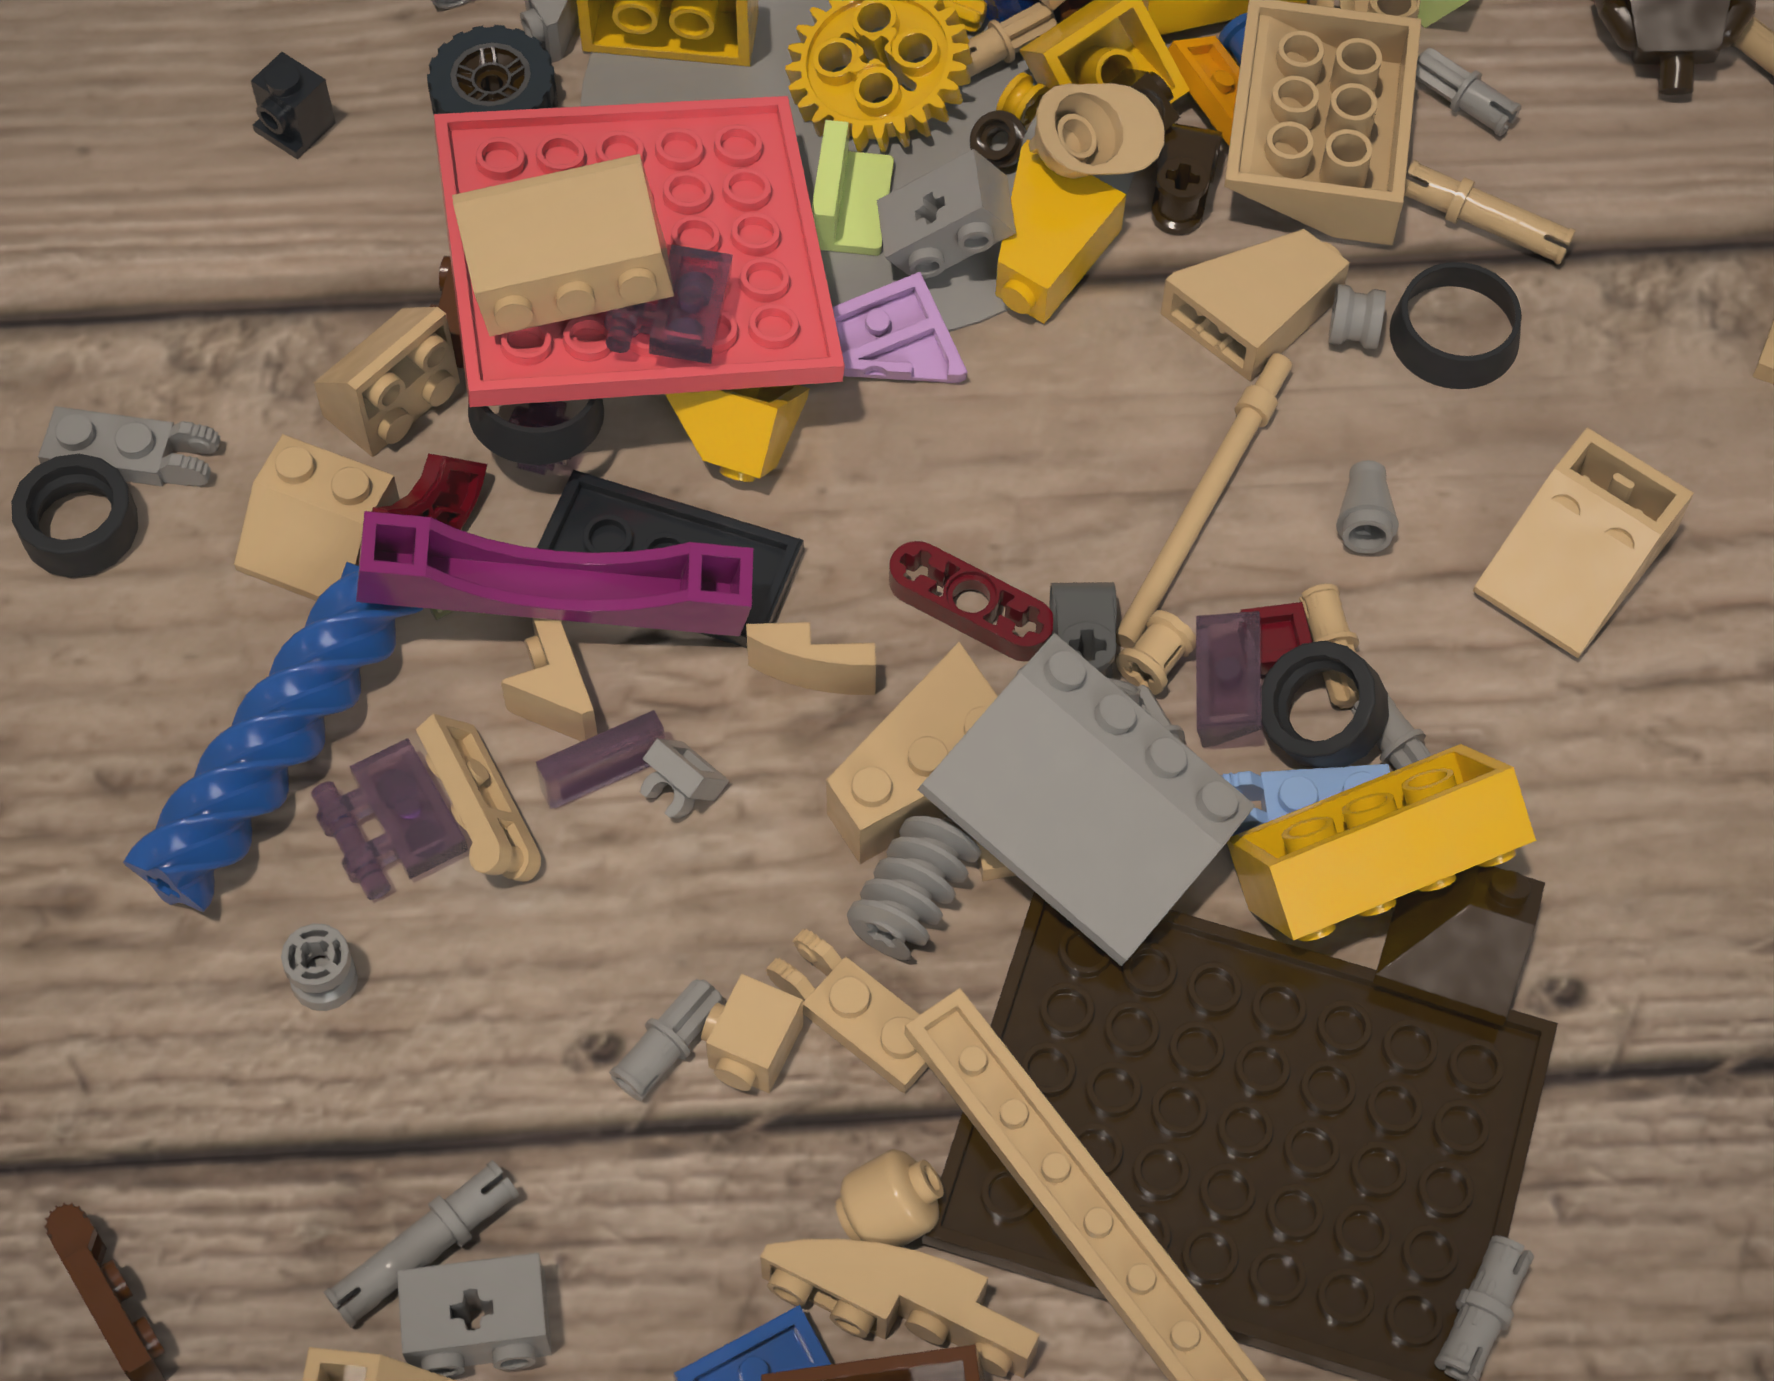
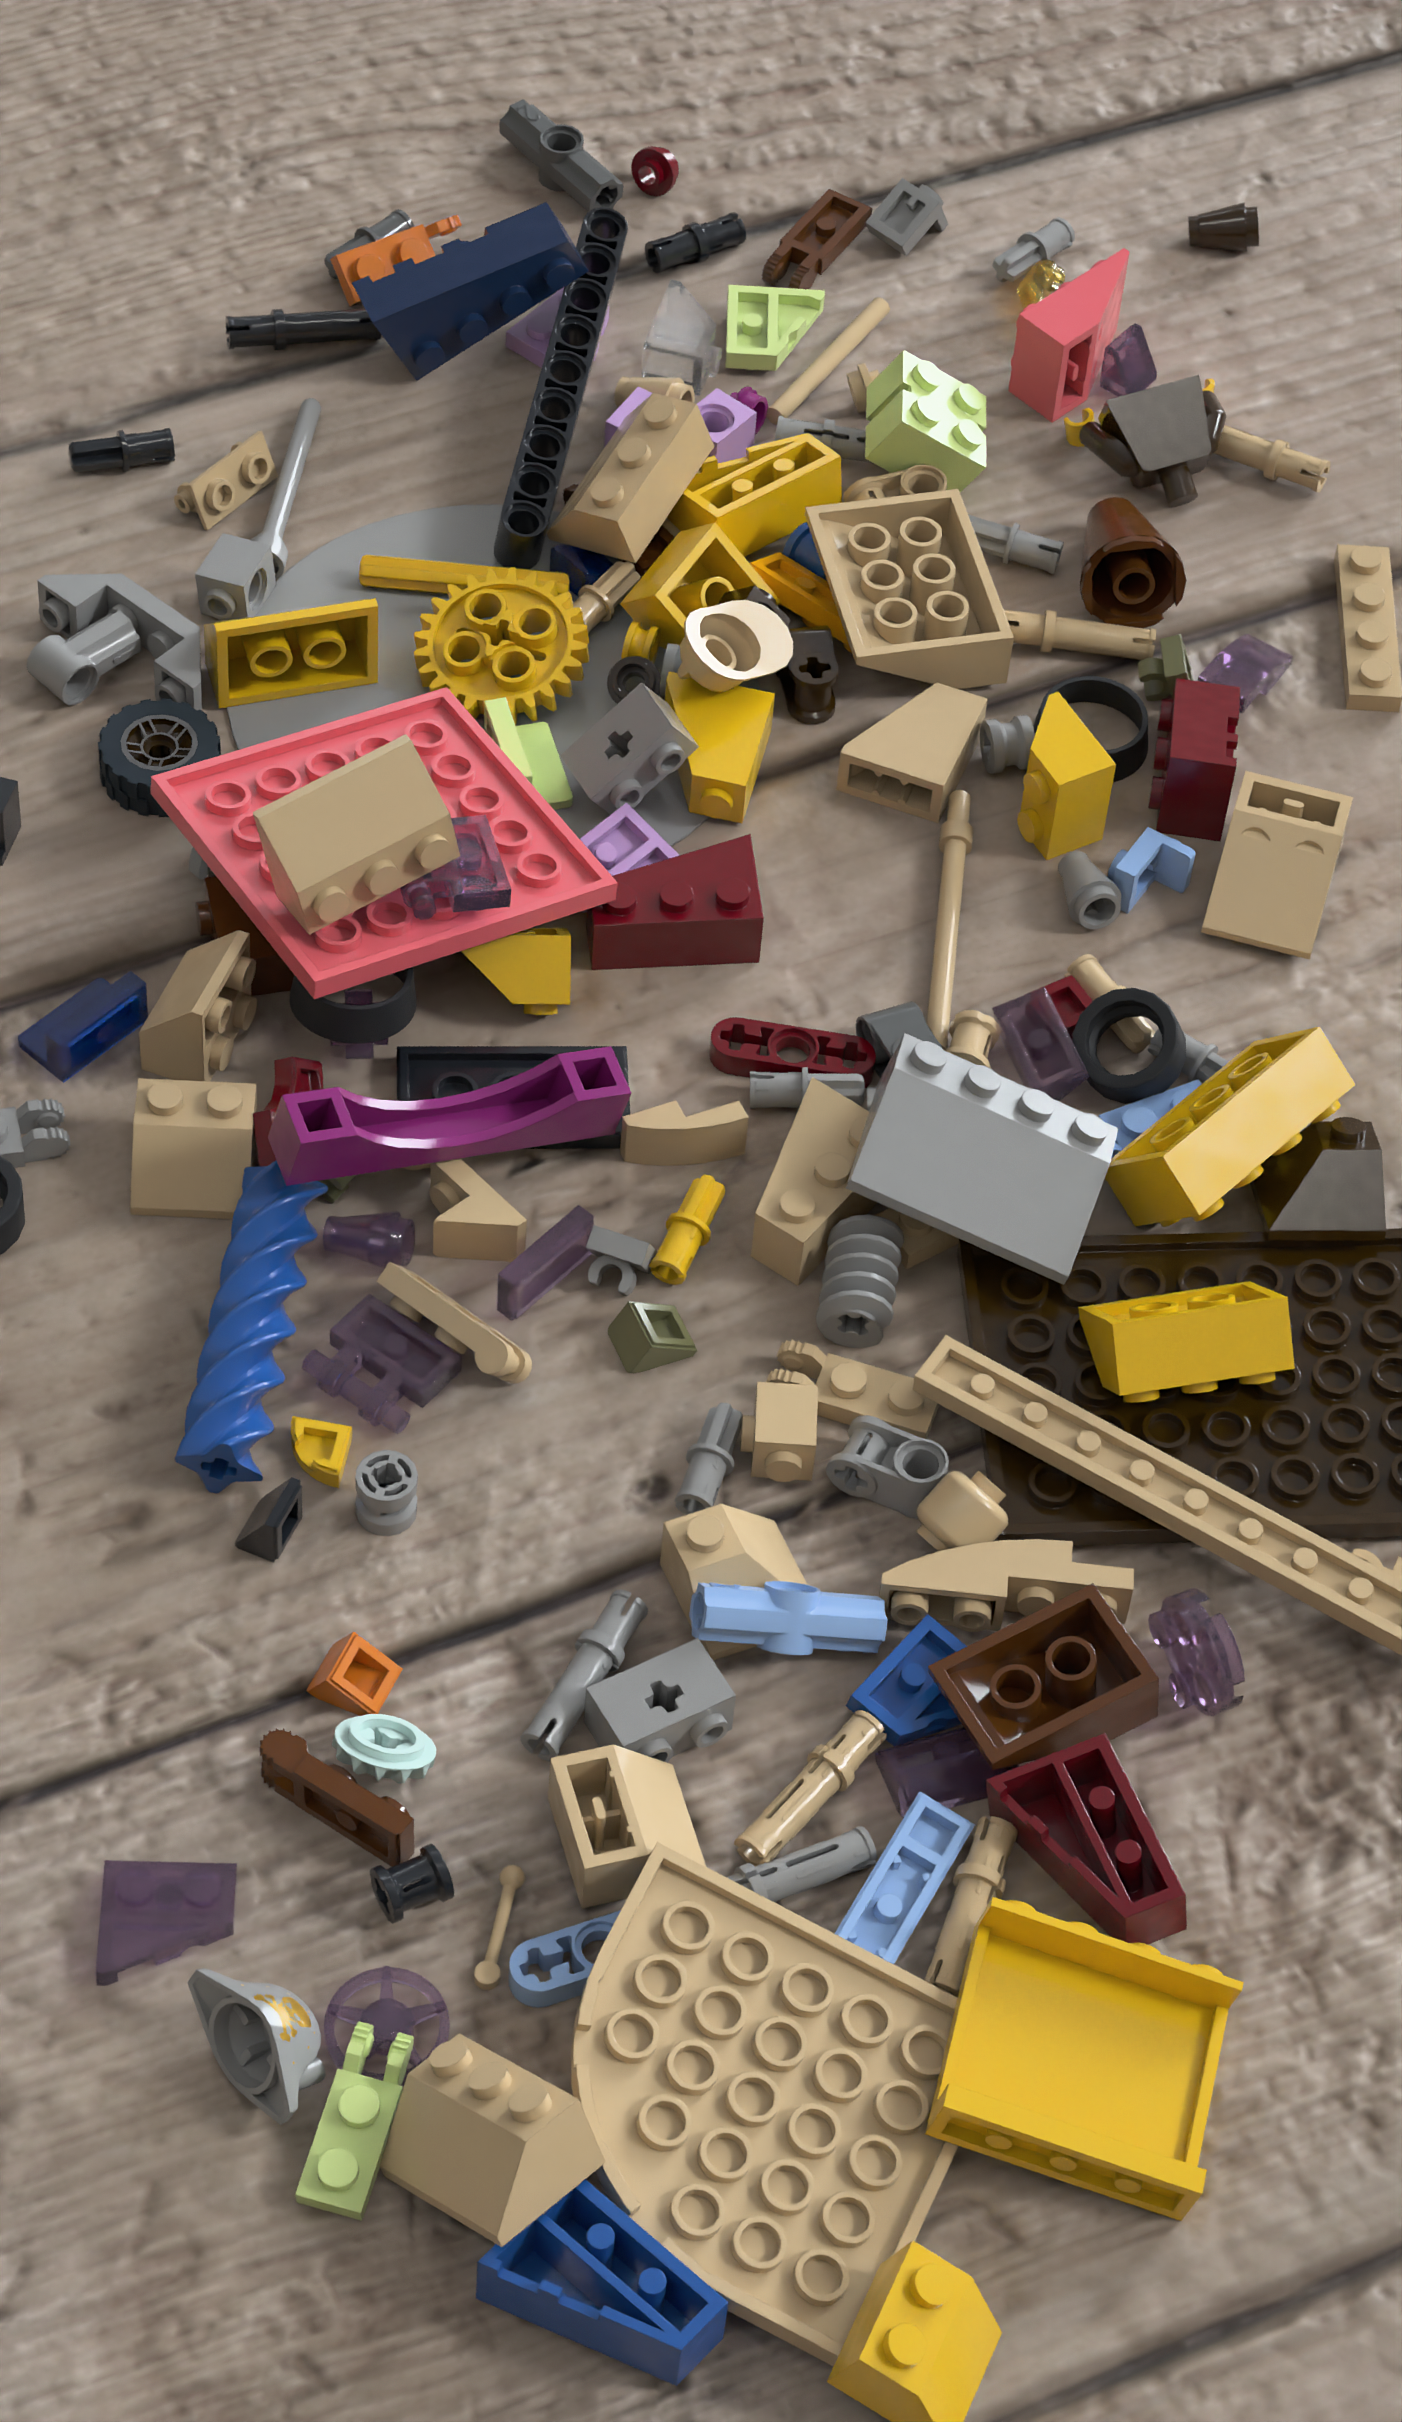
camera: 25 degrees left, 10 degrees down
none -> clear blue panel [18,971,148,1083]
none -> black slope [235,1477,302,1562]
none -> yellow tile [291,1416,352,1488]
none -> orange slope [306,1632,403,1716]
none -> clear purple cone [323,1211,415,1269]
none -> light aqua gear [332,1714,436,1784]
none -> dark red wedge [586,834,764,970]
none -> olive slope [607,1301,697,1373]
none -> yellow axle [649,1175,725,1285]
none -> tan slope [660,1504,807,1661]
none -> light blue piece [689,1581,887,1655]
none -> light grey axle [750,1067,864,1109]
none -> light grey piece [826,1415,949,1519]
none -> yellow slope [1017,692,1116,861]
none -> yellow slope [1078,1281,1295,1402]
none -> reddish brown cone [1080,497,1187,628]
none -> light blue bracket [1107,827,1196,914]
none -> olive tile [1138,634,1194,701]
none -> dark red wedge [1148,678,1240,842]
none -> clear purple slope [1198,634,1293,714]

